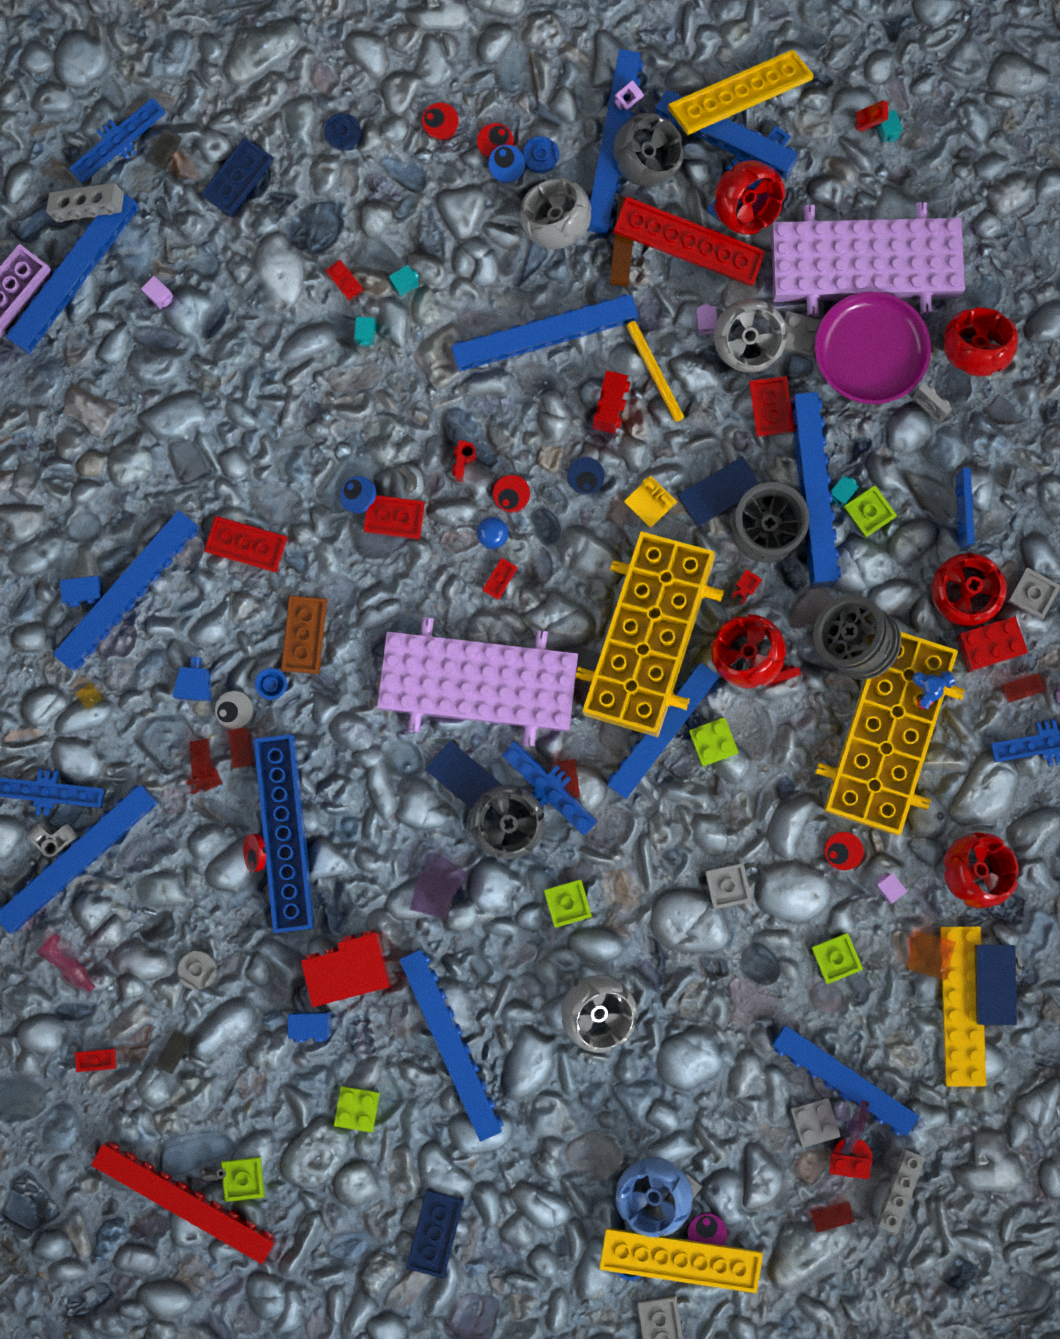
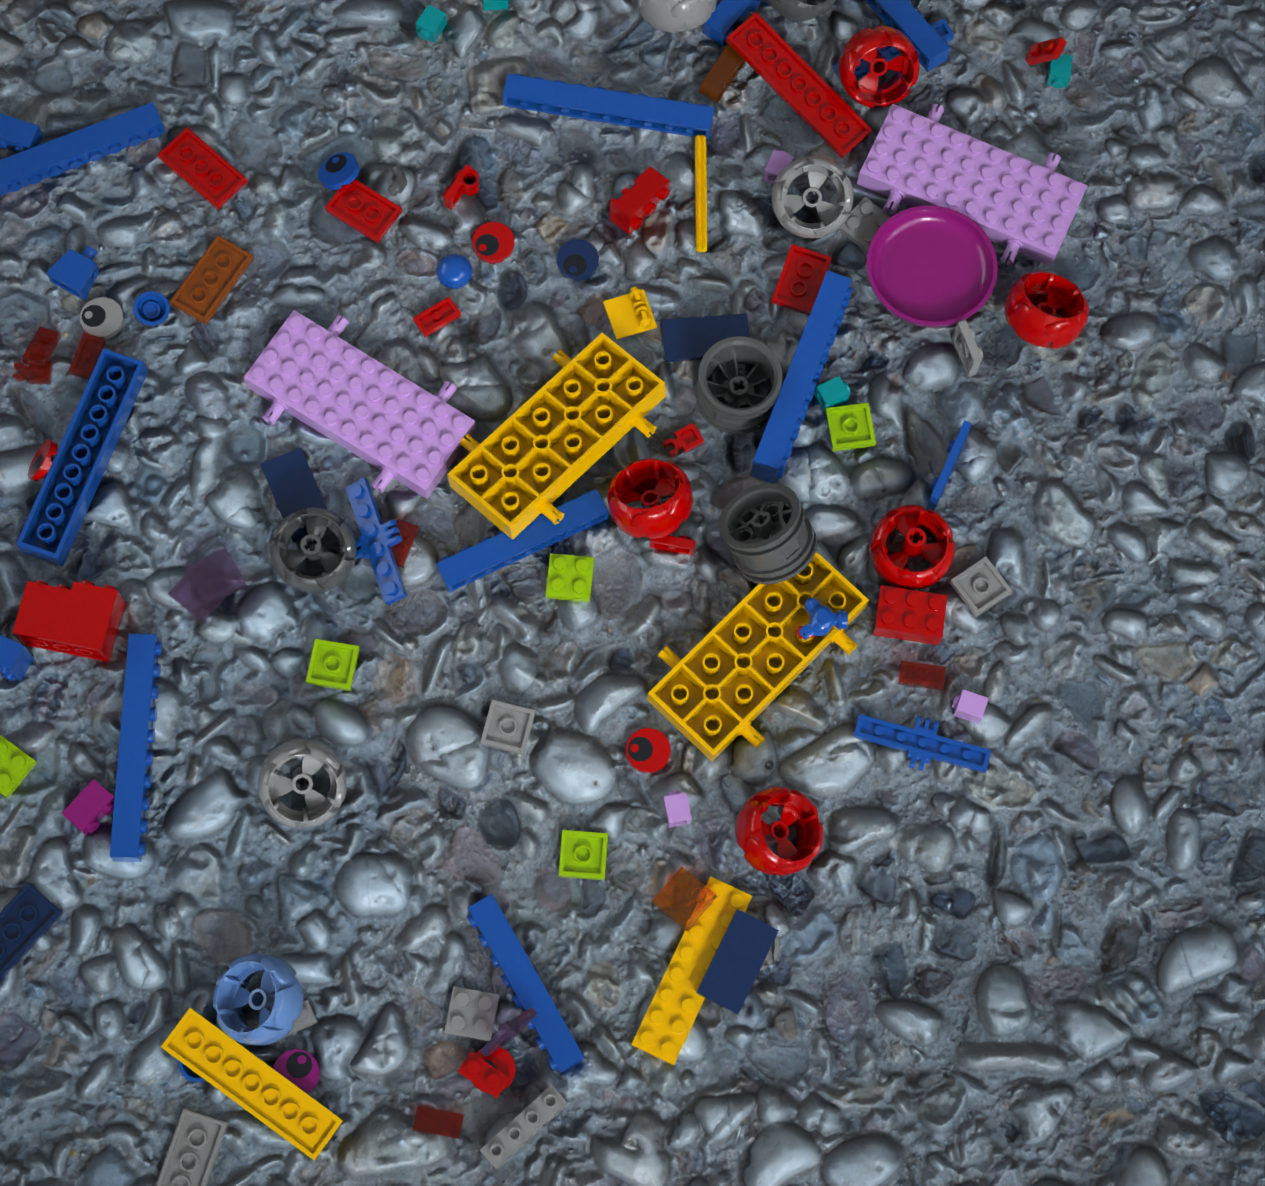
camera: 15 degrees right, 10 degrees down
none -> magenta brick [61,779,115,835]

